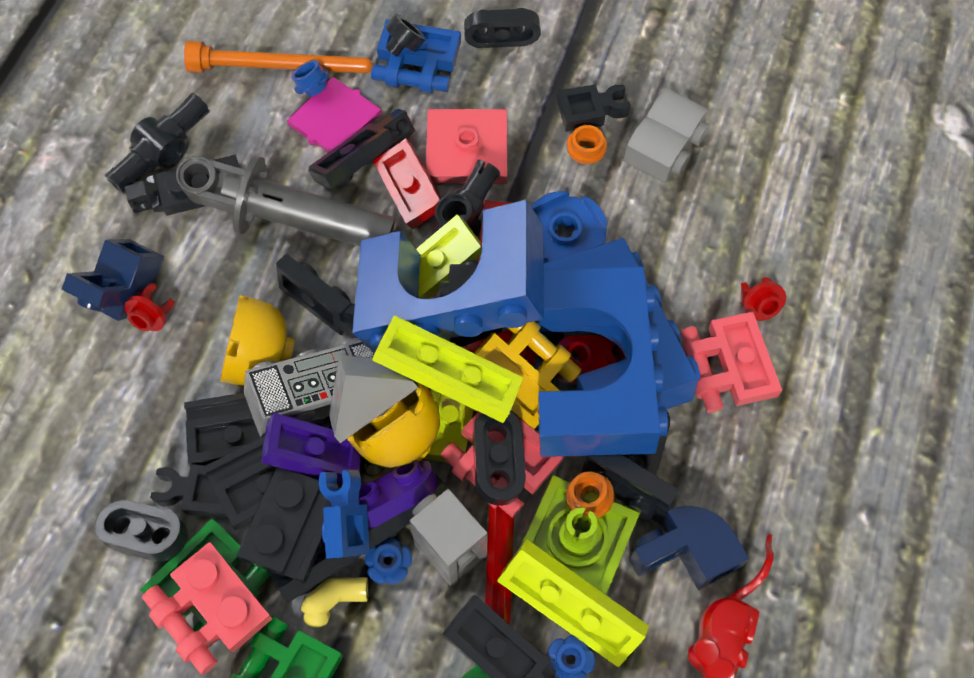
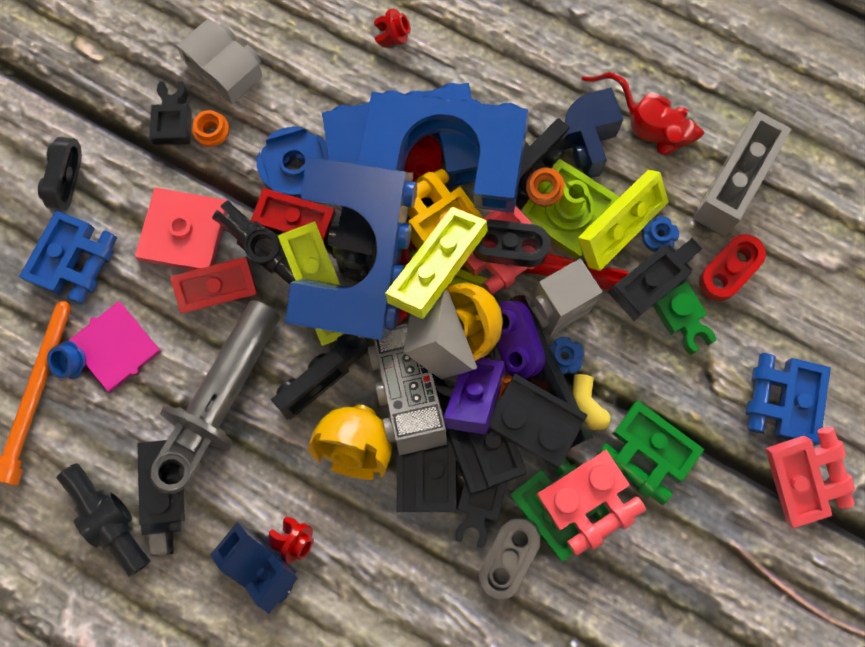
camera: 80 degrees left, 10 degrees up
black hinge [308,109,416,189] -> none
blue plate [319,470,370,558] -> none
black tile [385,14,426,57] -> none
coral plate [680,312,782,413] -> none

